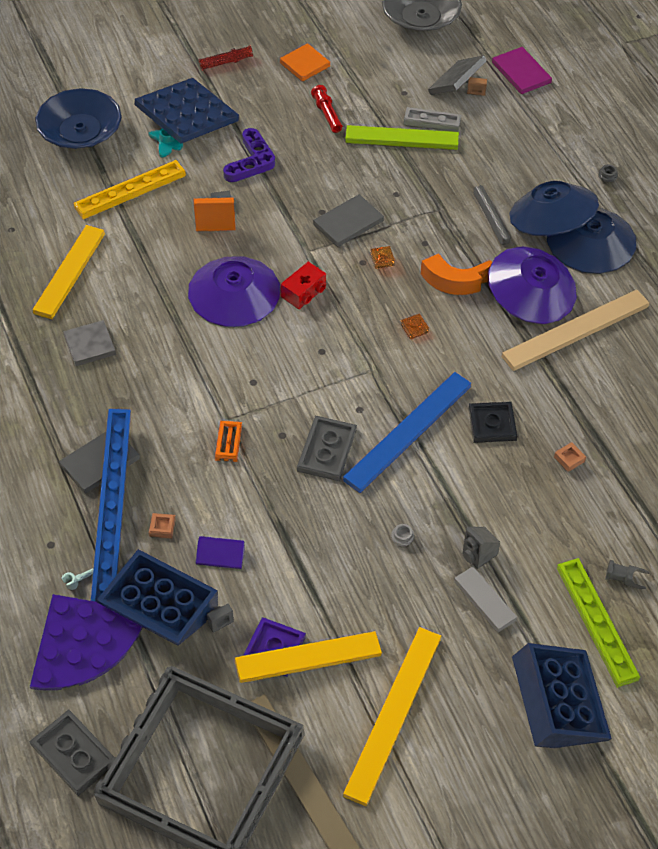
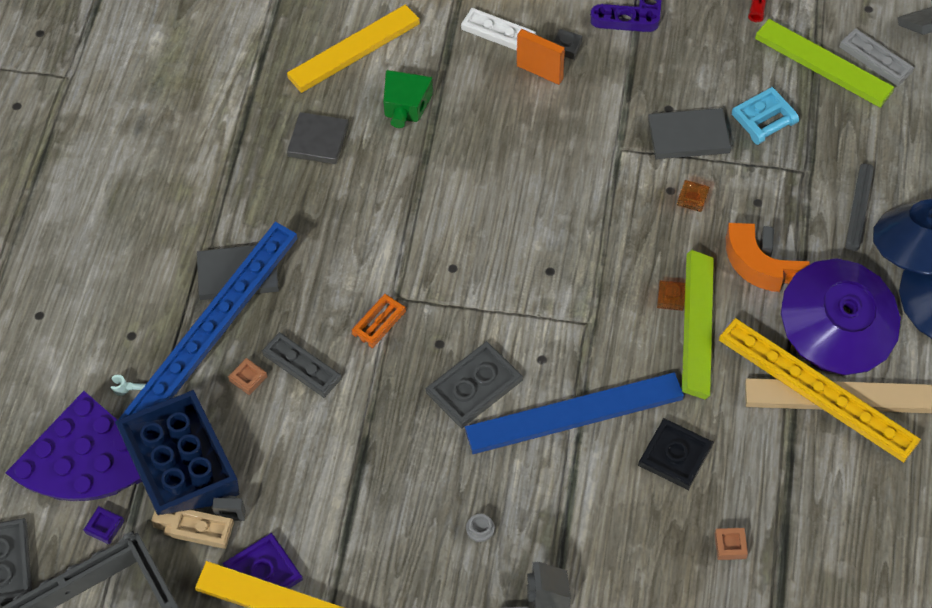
camera: 35 degrees right, 5 degrees up
dark purple dish [188,256,280,327] -> none
dark purple slope [196,536,245,569] -> none
red brick [281,261,327,309] -> none
none -> dark purple tile [83,506,124,545]
none -> tan hinge [151,510,234,549]
none -> dark grey tile [262,332,342,398]
none -> green torso [384,70,433,128]
none -> white tile [461,8,536,51]
none -> lime tile [682,250,714,400]
none -> yellow tile [719,318,921,463]
none -> medium azure plate [732,87,799,145]
none -> dark grey tile [760,226,774,257]

